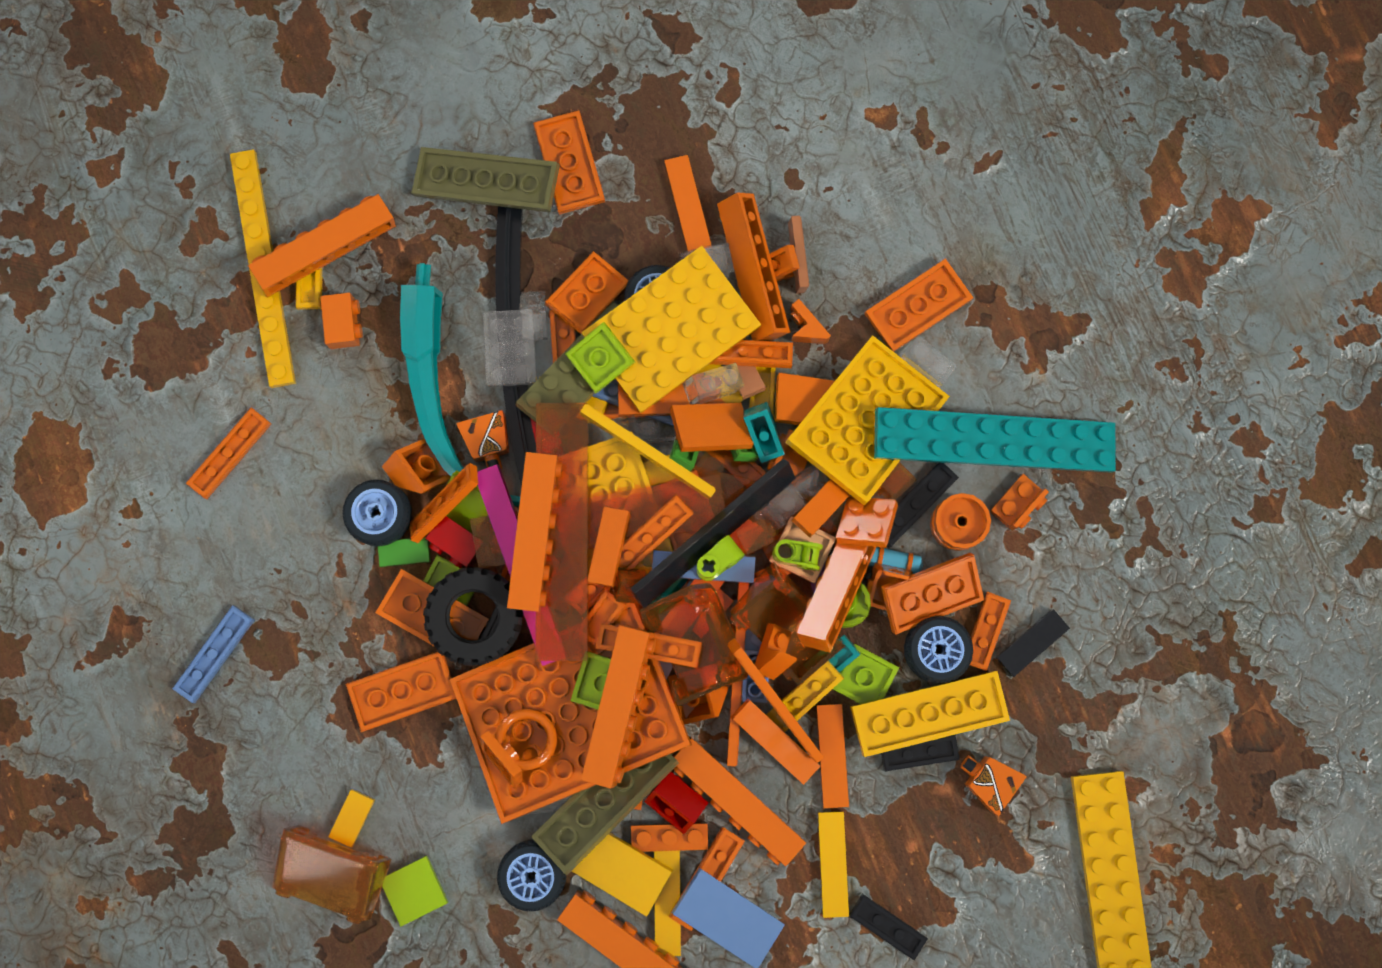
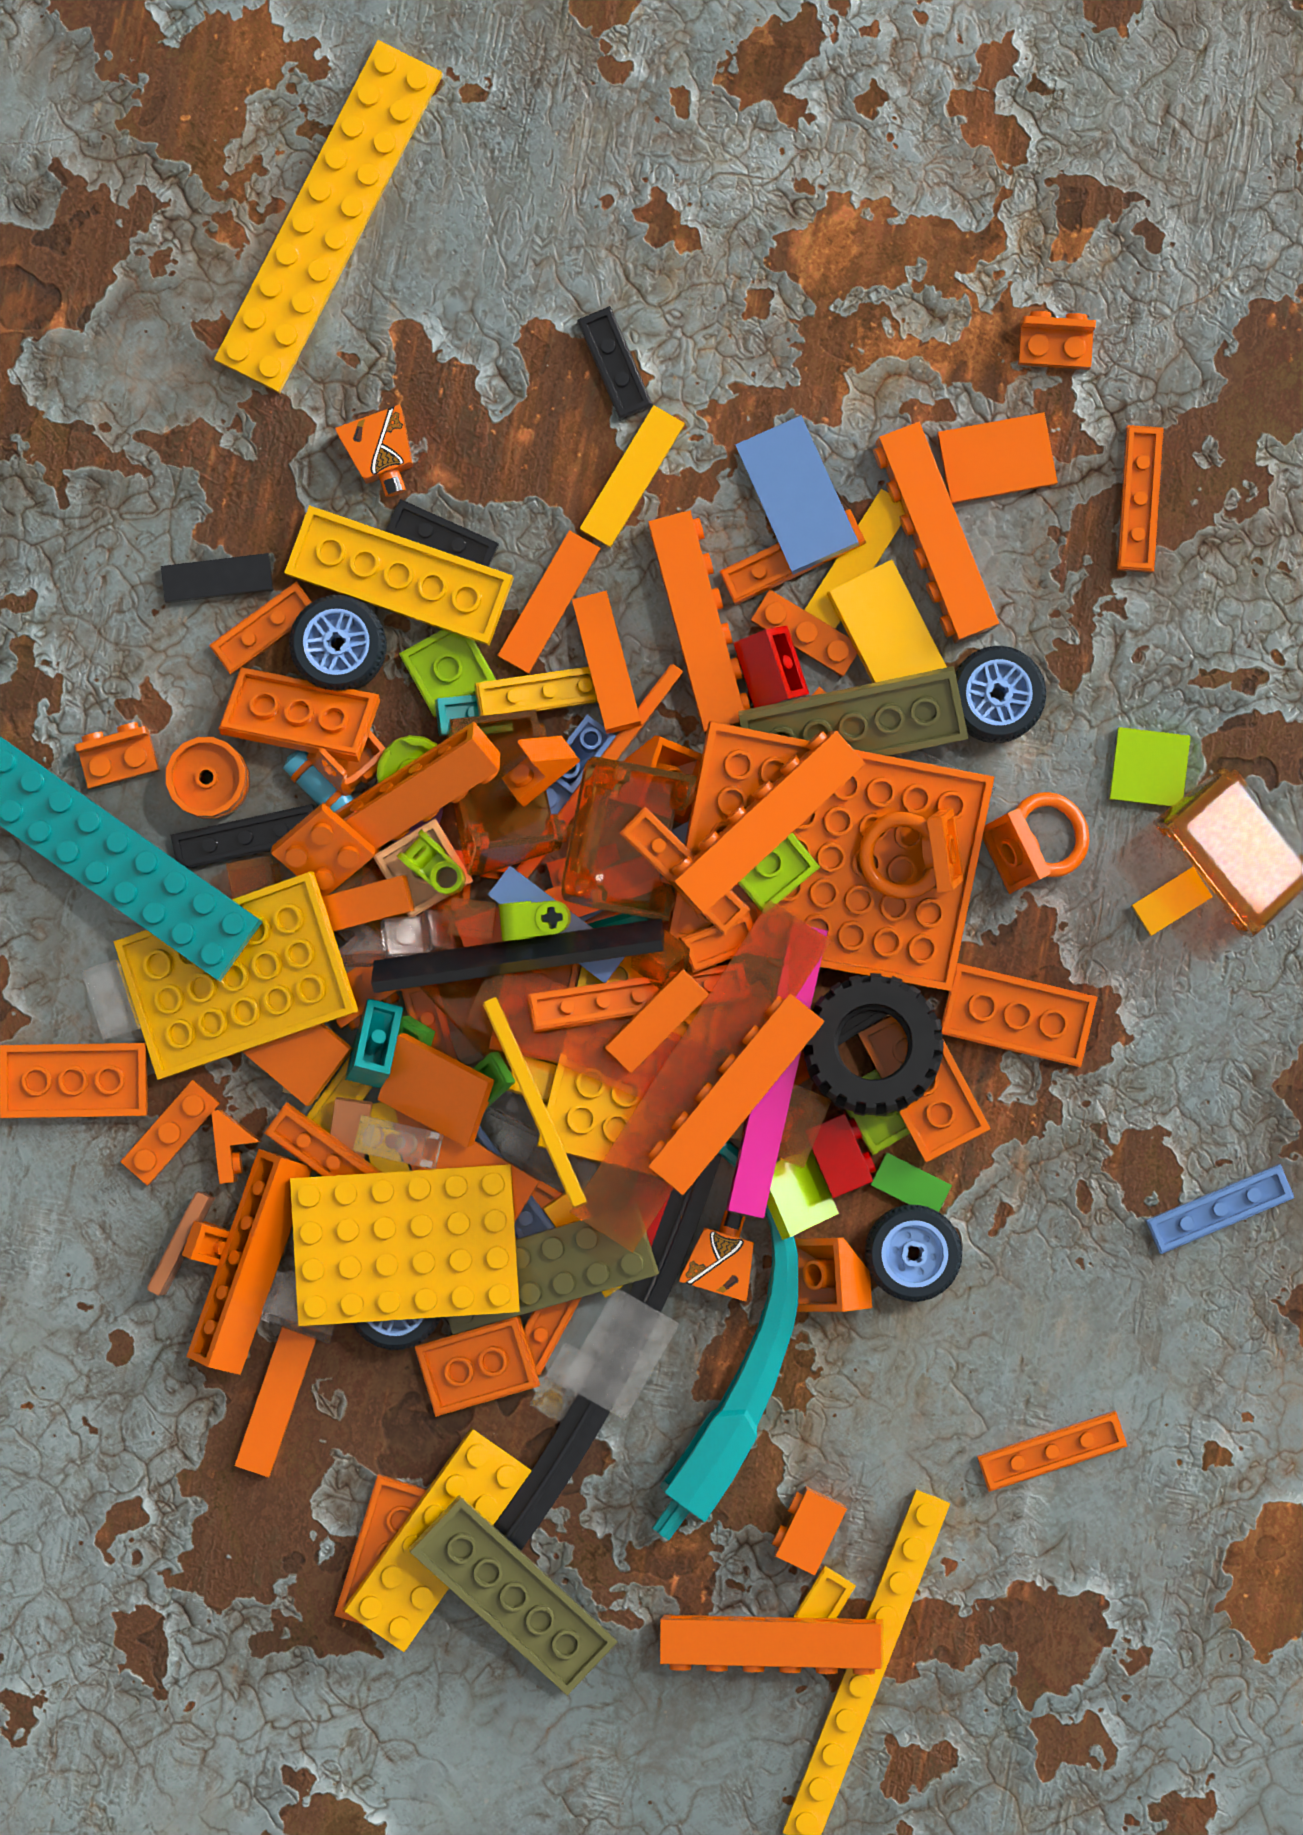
camera: 145 degrees left, 5 degrees up
orange tile [410,463,478,543] -> none
lime tile [565,322,635,394] -> none
orange tile [727,638,824,763] -> none
none -> orange plate [120,1080,221,1186]
none -> yellow plate [343,1428,532,1652]
none -> orange tile [982,792,1090,894]

